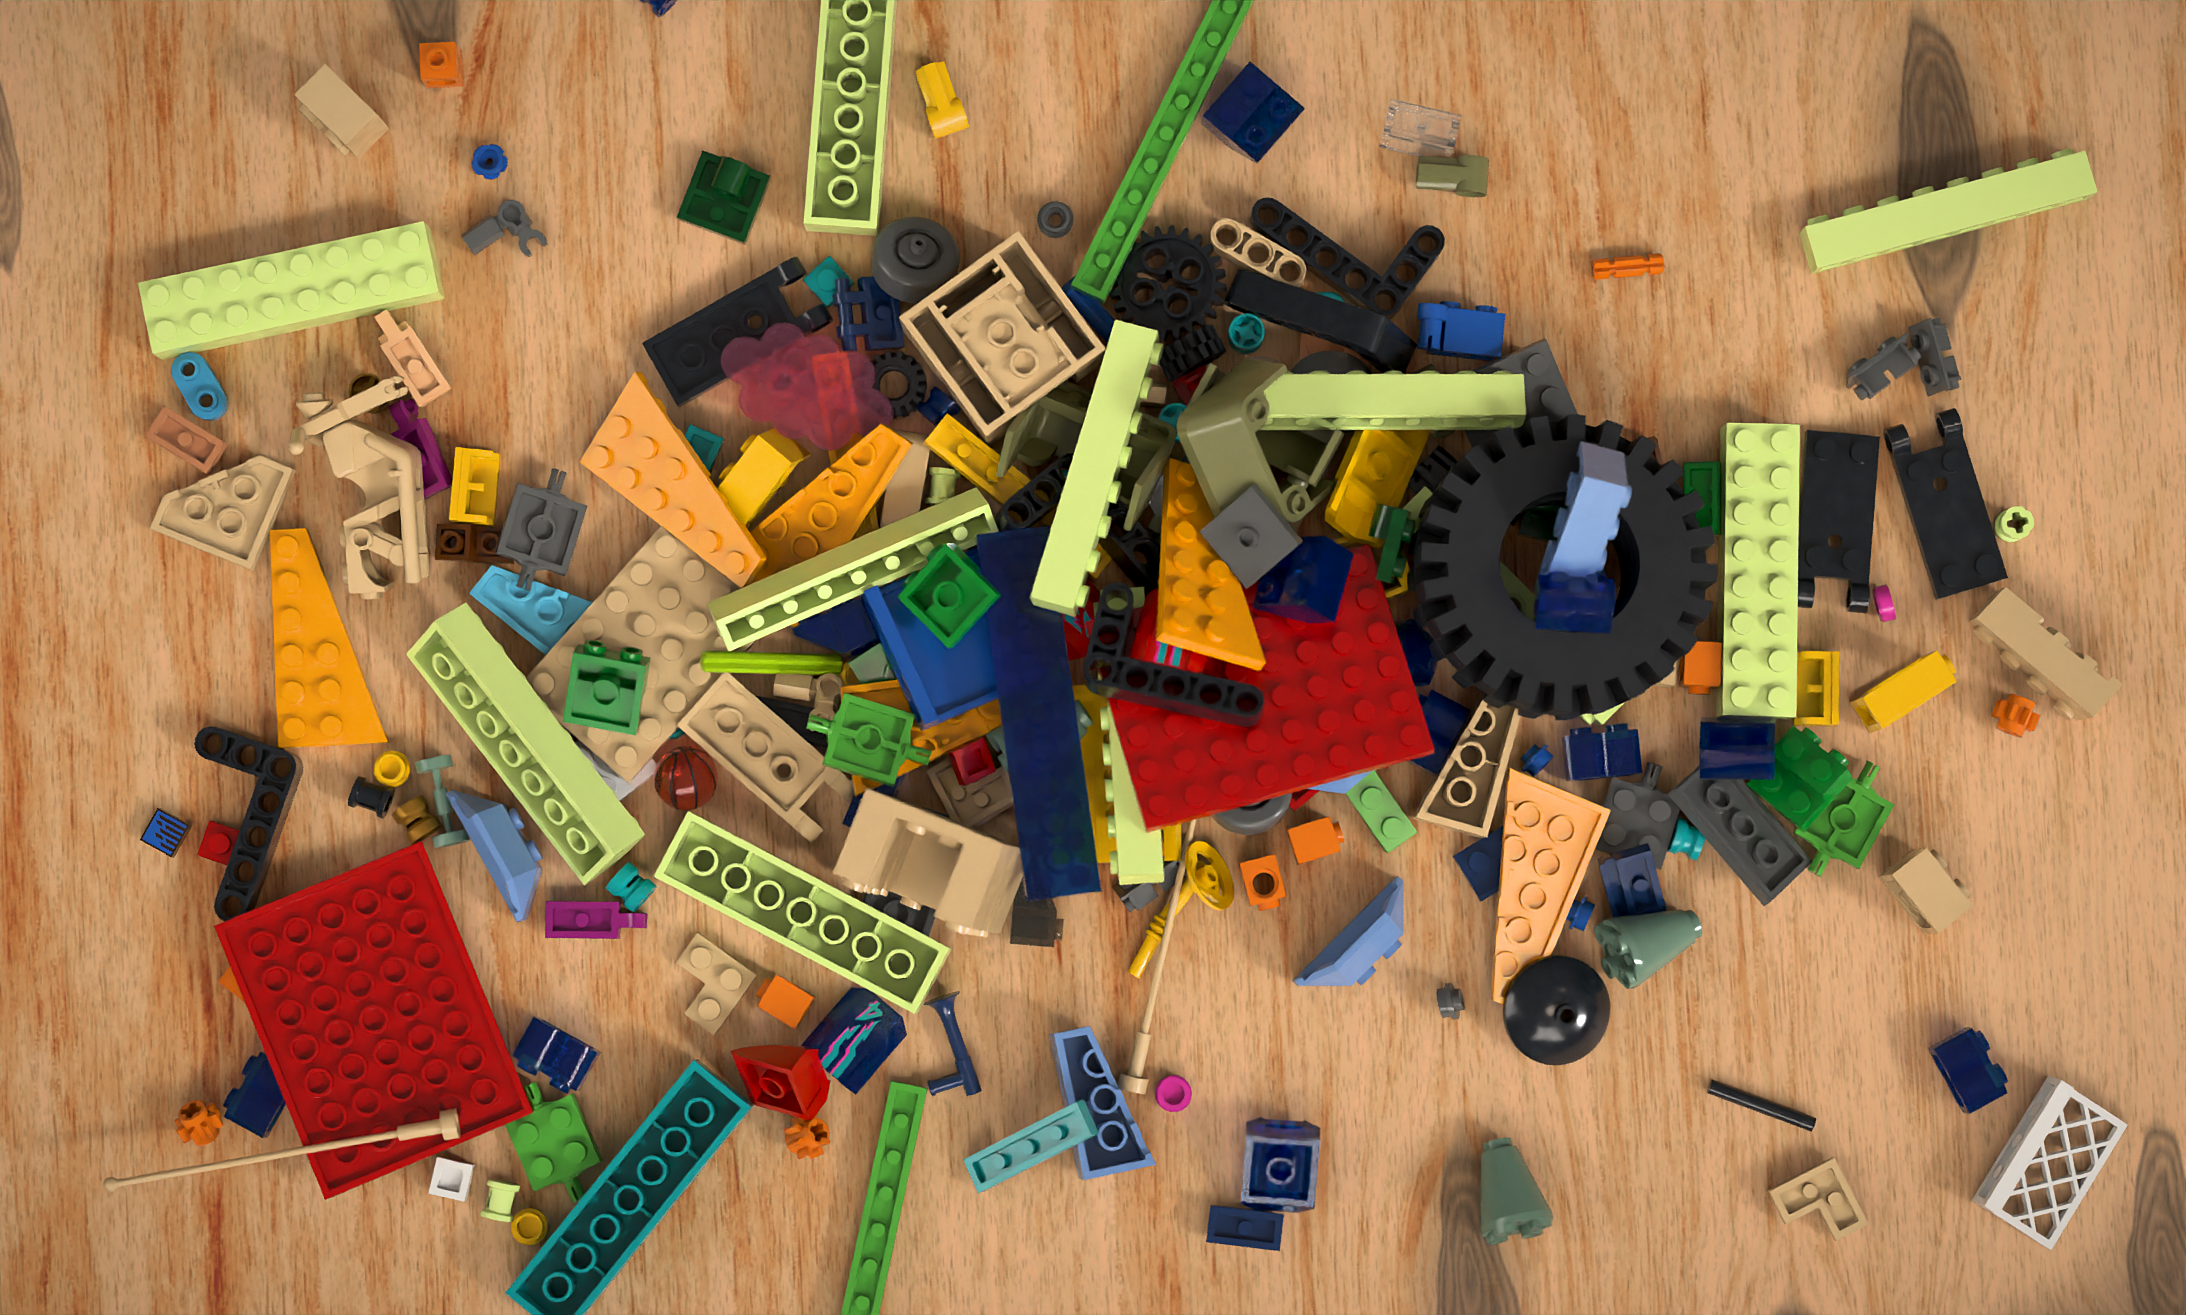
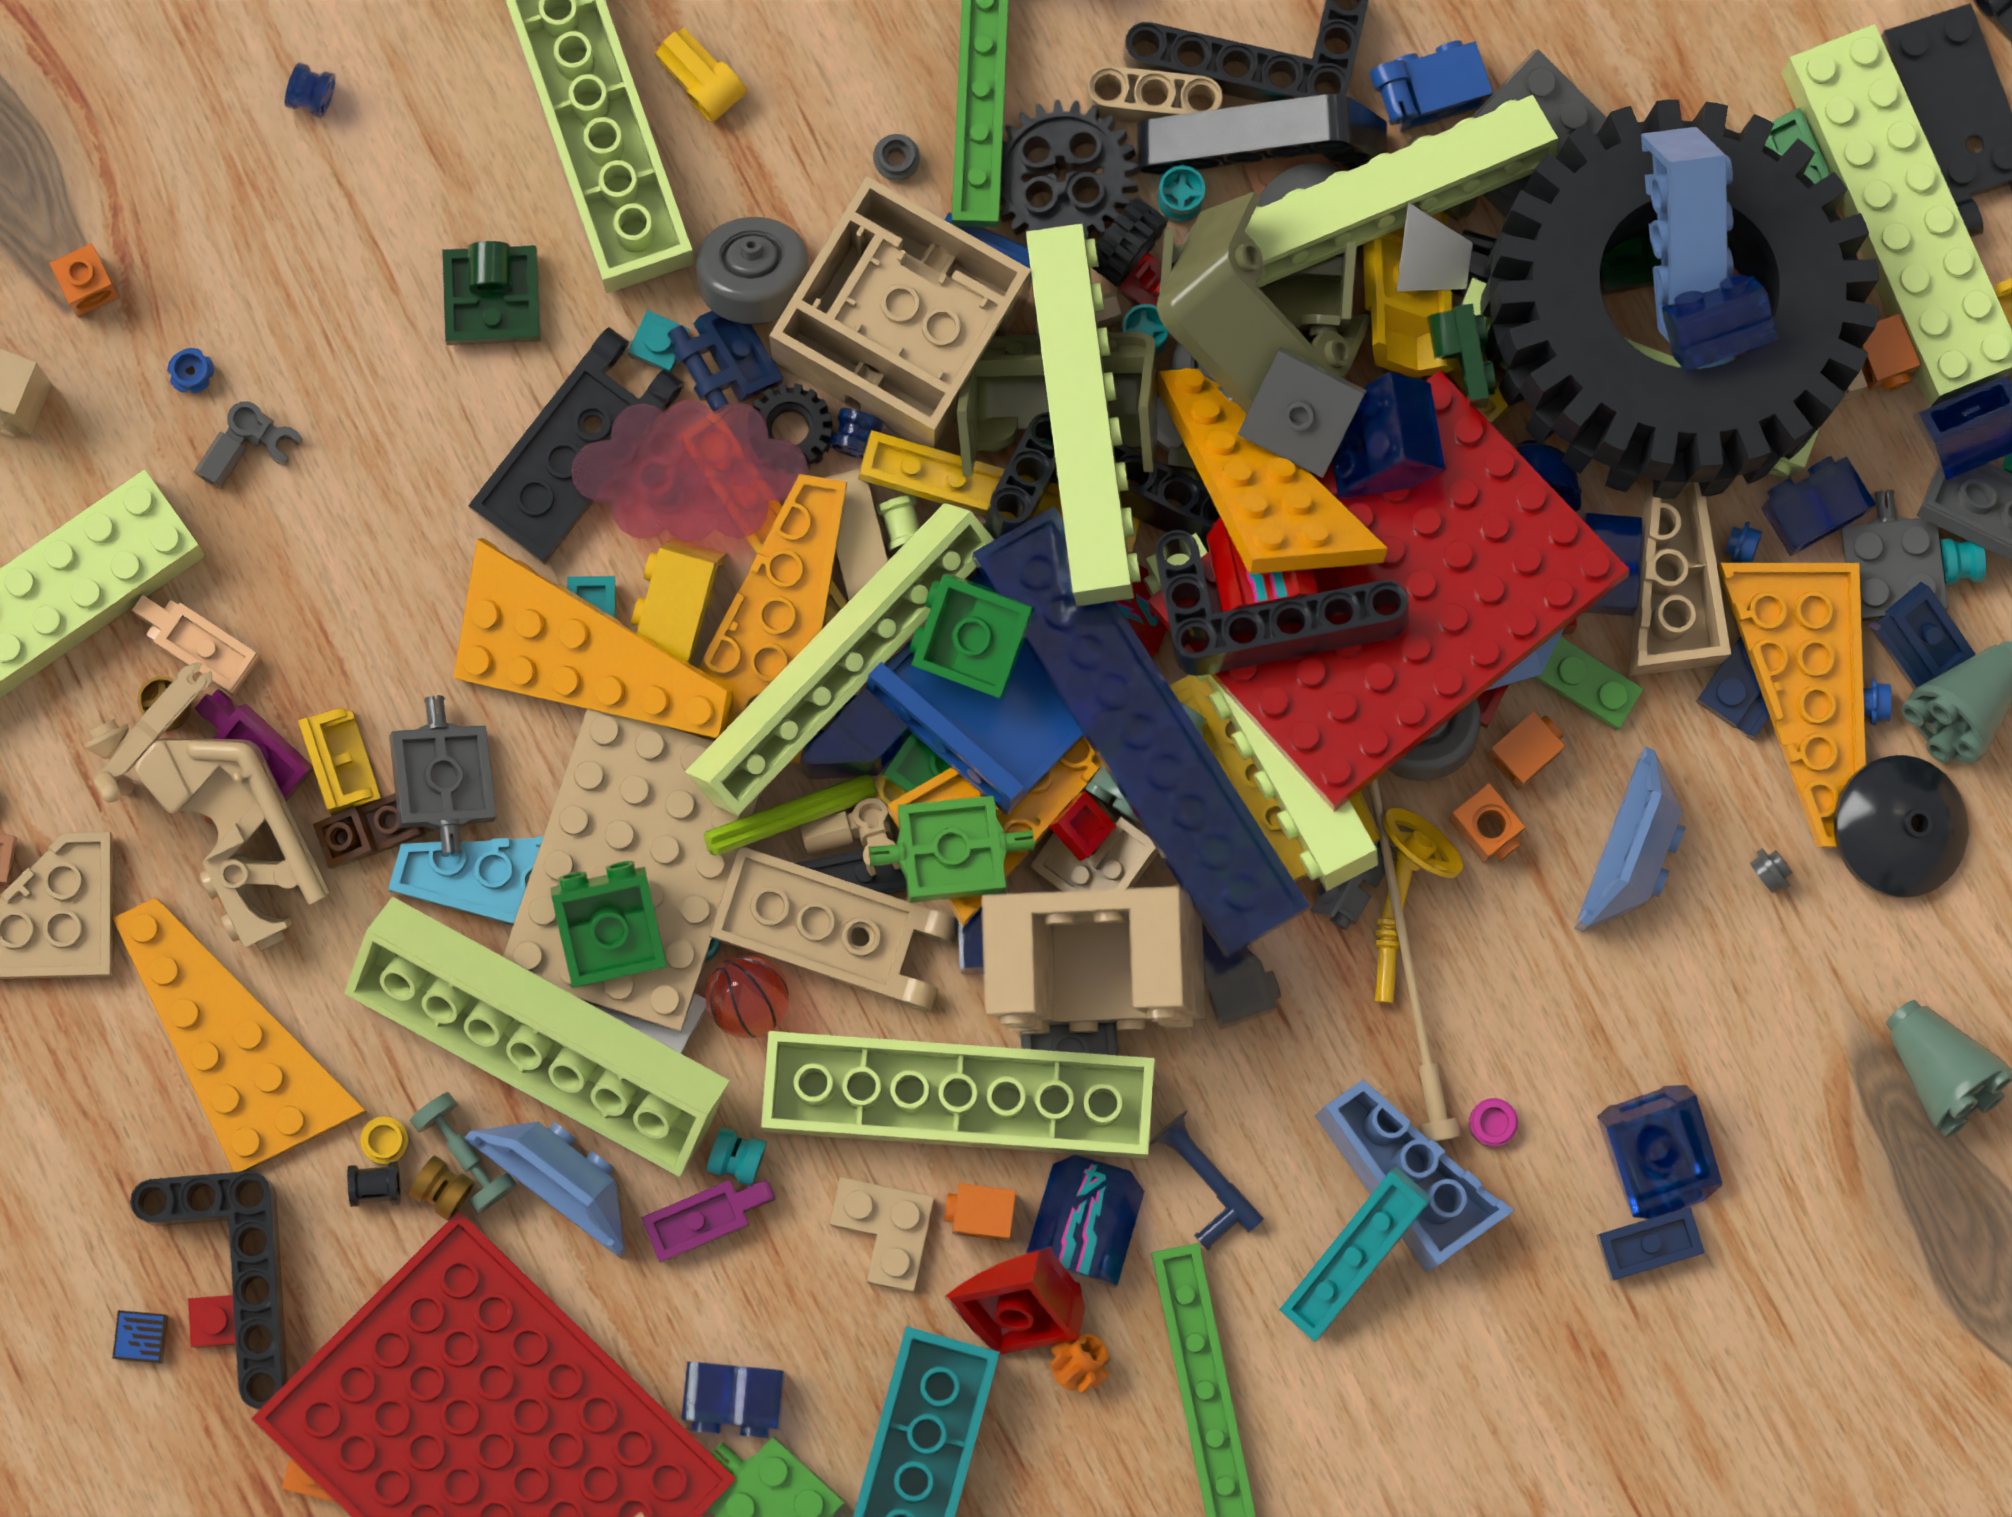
camera: 30 degrees left, 5 degrees down
none -> white sticker [1396,203,1473,292]

